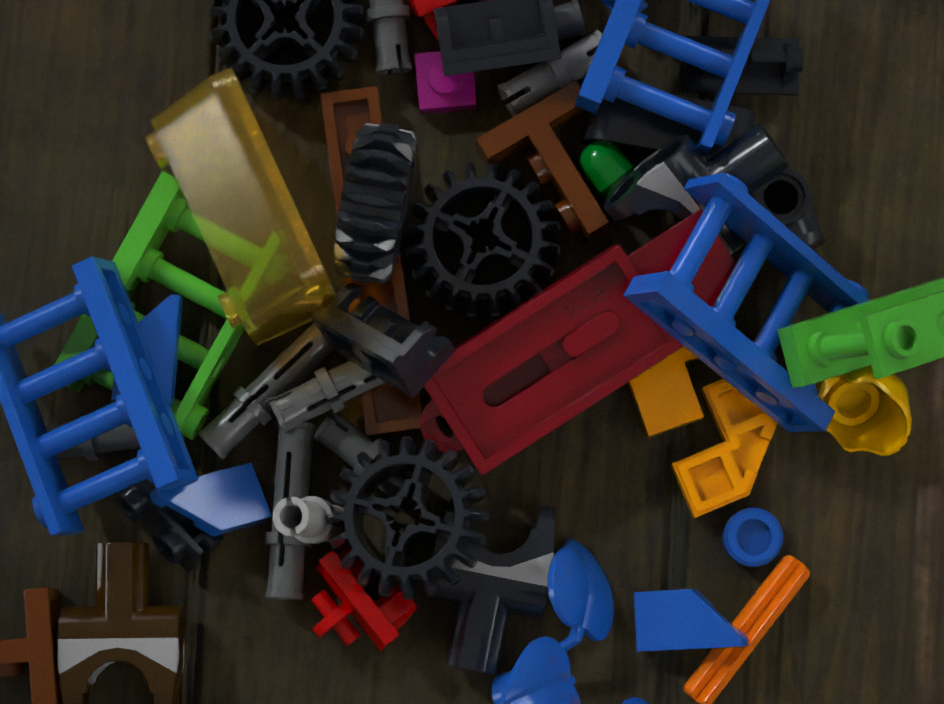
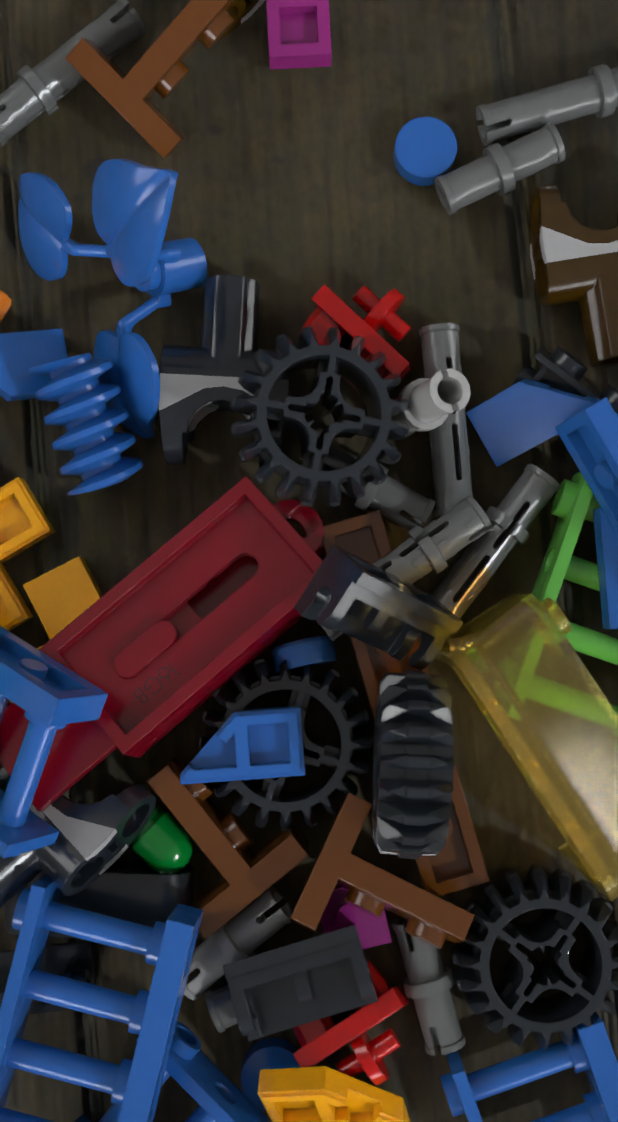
camera: 170 degrees right, 5 degrees up
none -> blue piece [28,353,143,495]
none -> blue tile [180,706,305,785]
none -> blue tile [271,635,338,674]
none -> reddish brown bracket [290,793,475,949]

